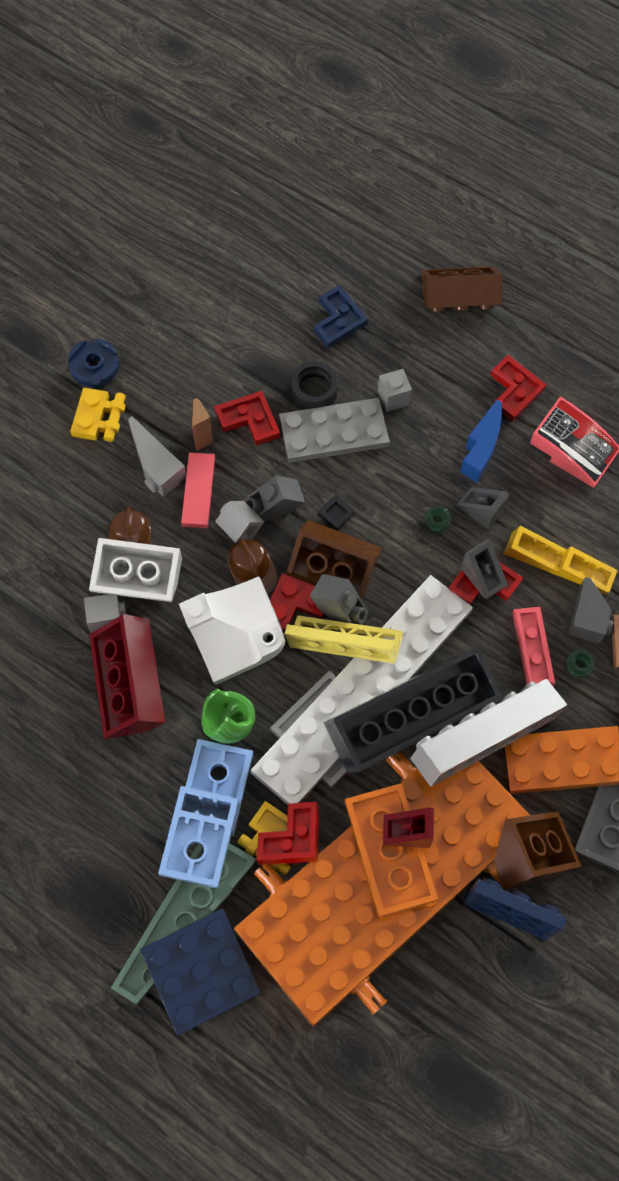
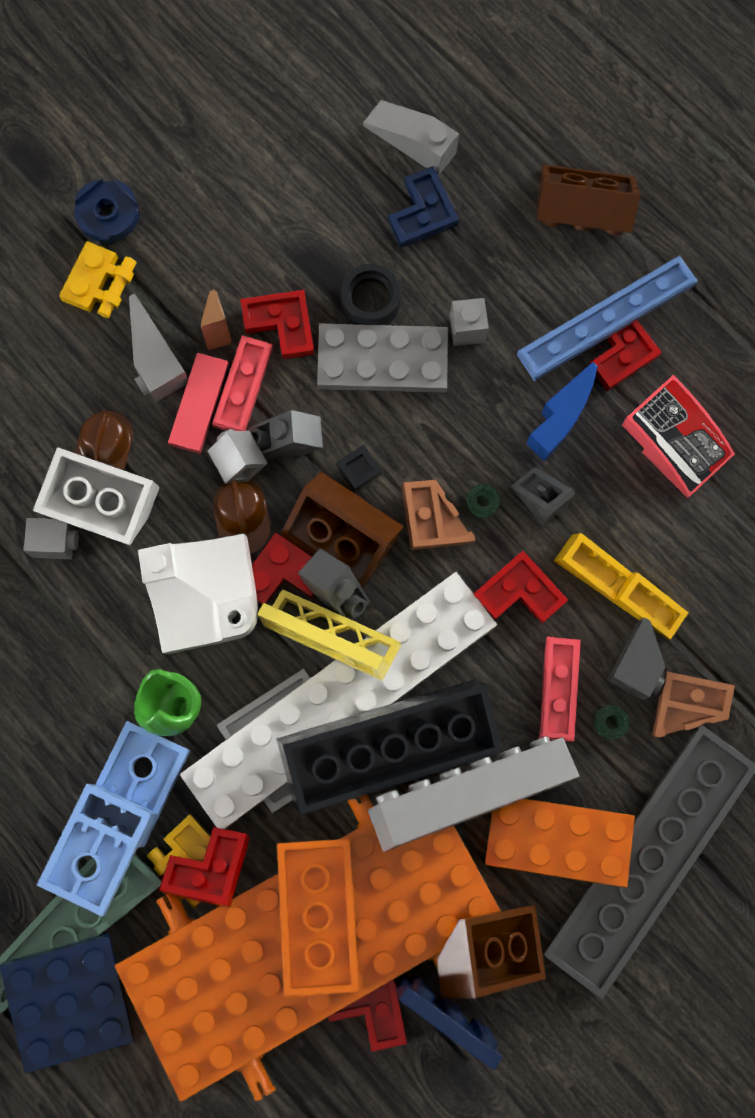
camera: 10 degrees right, 10 degrees up
dark red slope [89,614,165,739] -> none
dark red slope [383,807,434,848] -> none
dark grey slope [461,539,508,599] -> none
none -> coral tile [212,335,273,431]
none -> red plate [328,979,407,1052]
none -> light grey slope [363,100,459,176]
none -> nougat wing [401,480,475,550]
none -> medium blue tile [517,255,698,381]

